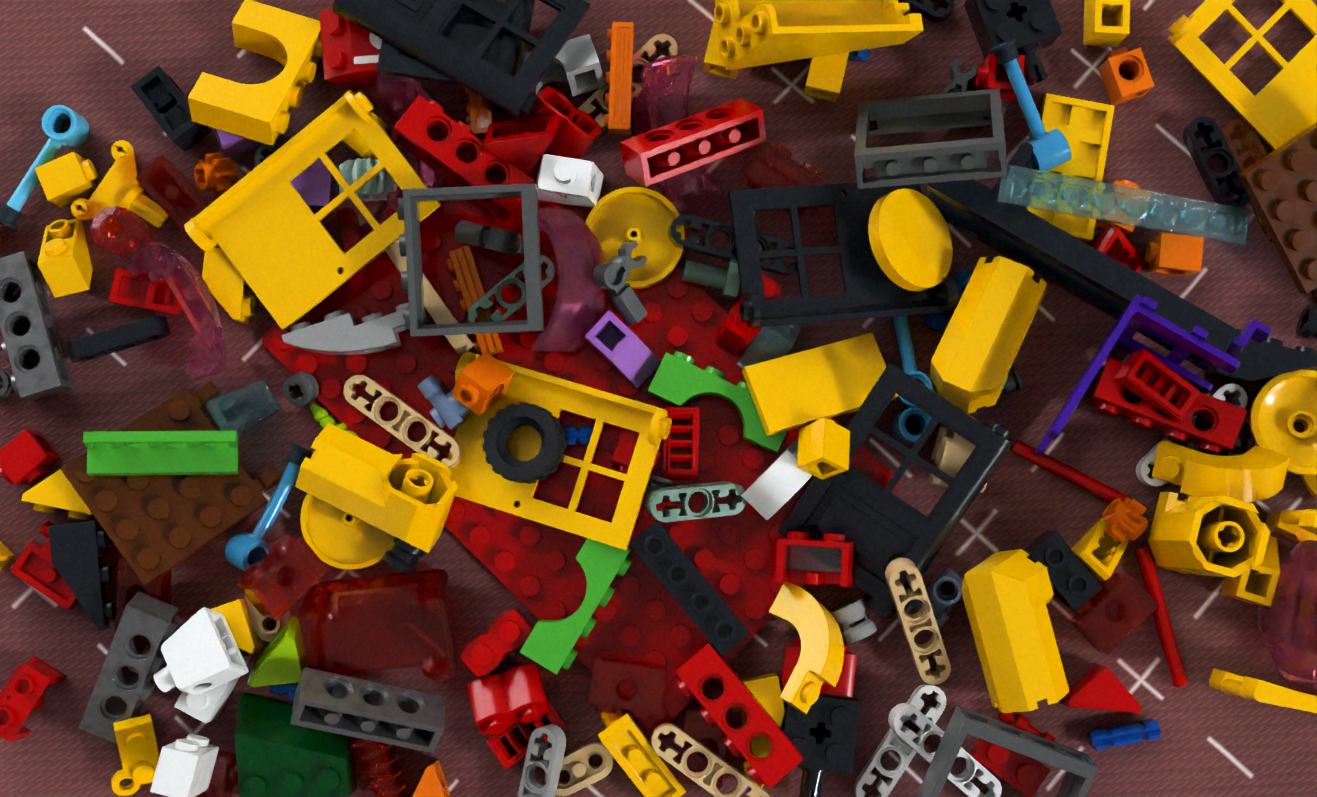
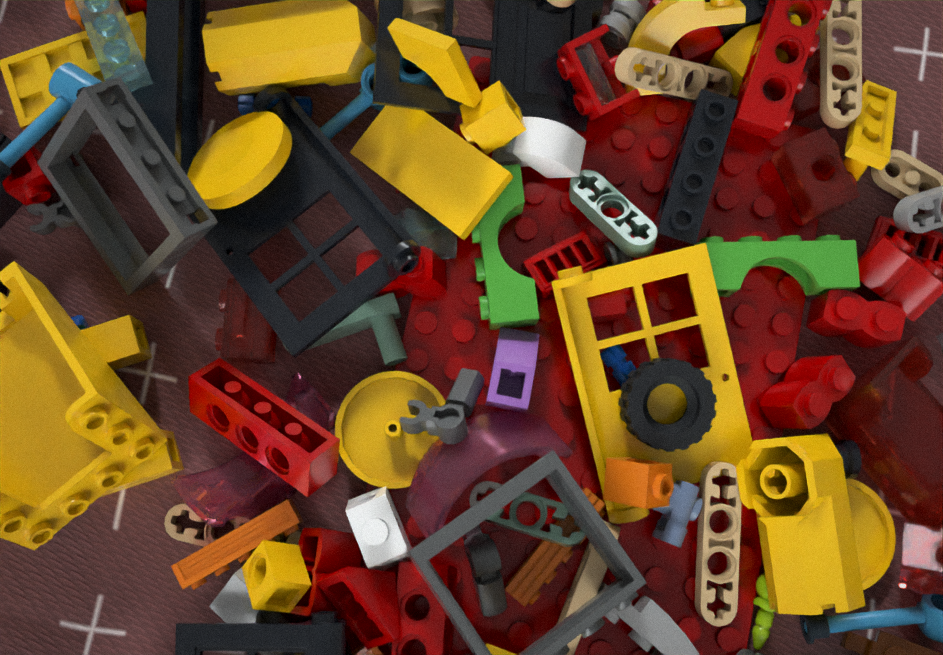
camera: 125 degrees left, 5 degrees down
black beam [668,214,797,276] -> none
none -> yellow brick [242,540,312,613]
none -> yellow tile [387,18,483,108]
none -> tan beam [615,47,733,100]
none -> red brick [760,355,856,429]

